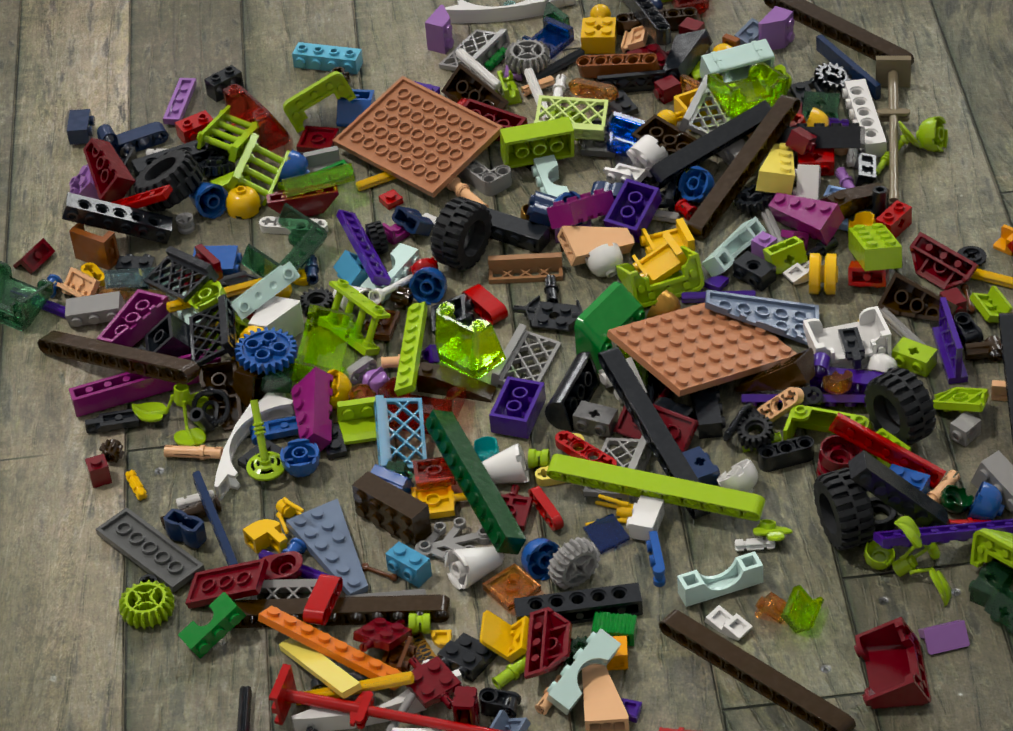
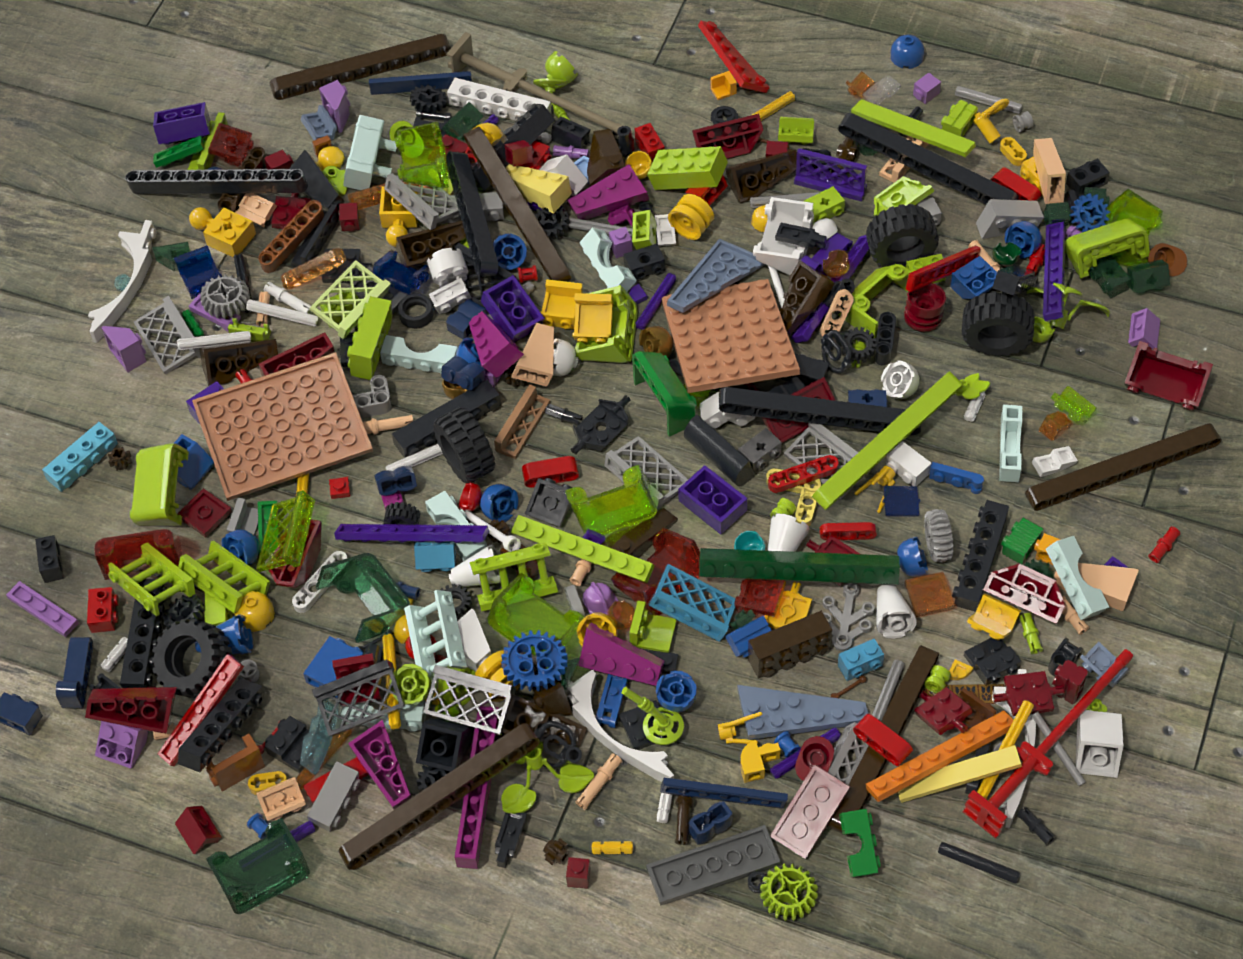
camera: 65 degrees left, 15 degrees up
none -> black tyre [398,293,434,329]

